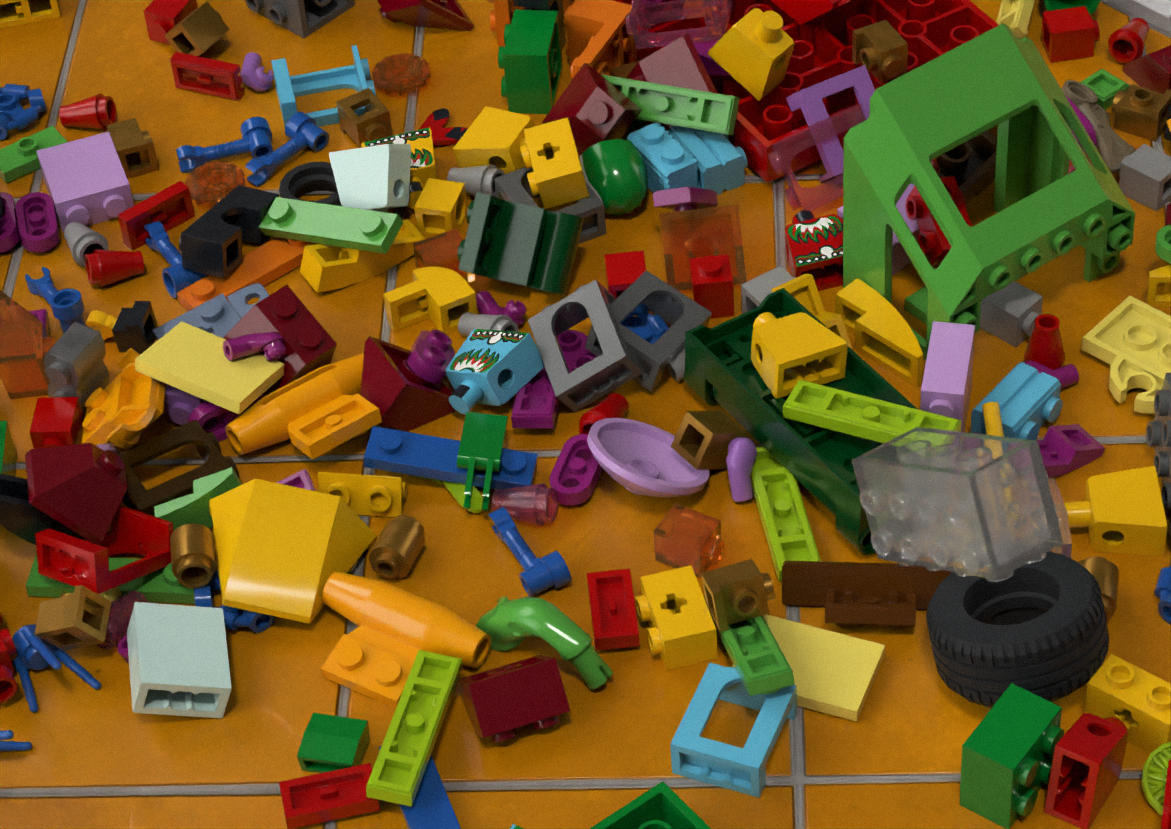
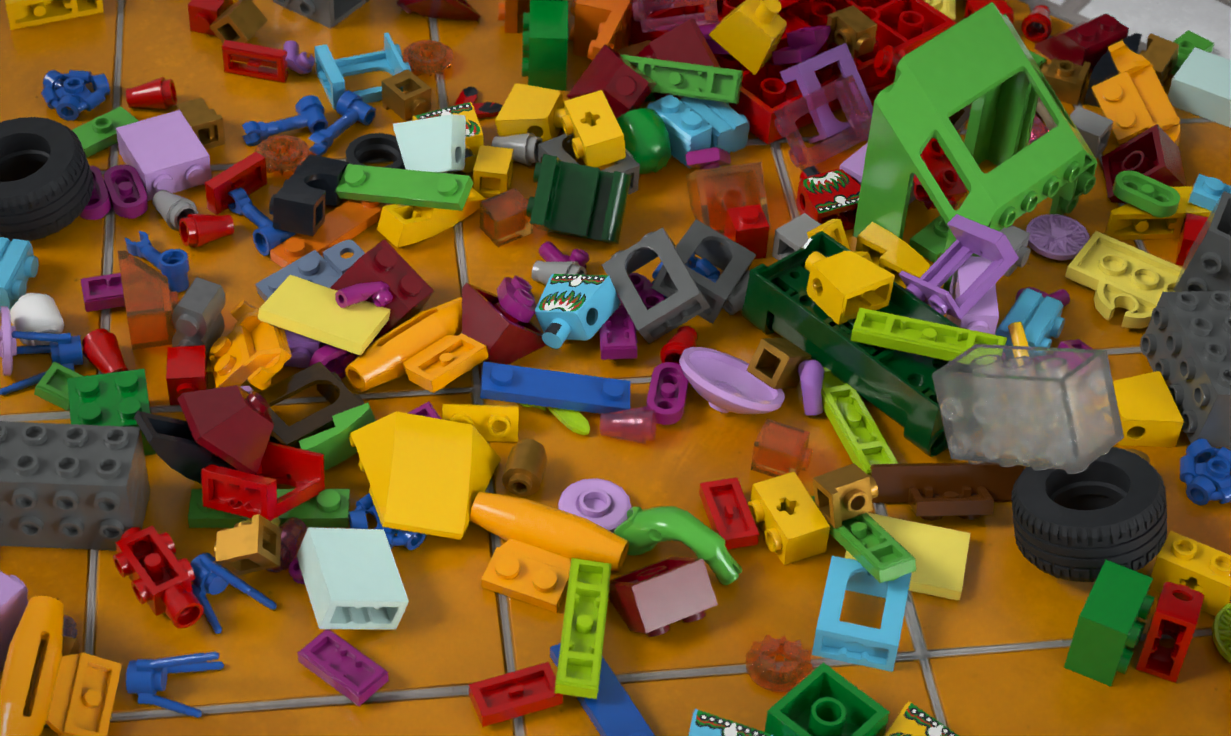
camera: 15 degrees left, 0 degrees up
black piece [85,301,158,354] -> none
pearl gold brick [170,524,216,588] -> none
green piece [297,713,370,773] -> none
yellow brick [383,267,478,335] -> none
green arm [457,412,508,511] -> none
blue brick [488,507,572,597] -> none
red brick [604,250,646,299] -> none
red cone [1024,314,1065,370] -> none
none -> magenta plate [298,629,389,706]
none -> lavender wheel [558,478,631,532]
none -> clear orange gear [746,634,812,692]
none -> magenta slope [772,25,831,65]
none -> medium lavender panel [899,214,1019,320]
none -> lavender wheel [1026,214,1089,260]

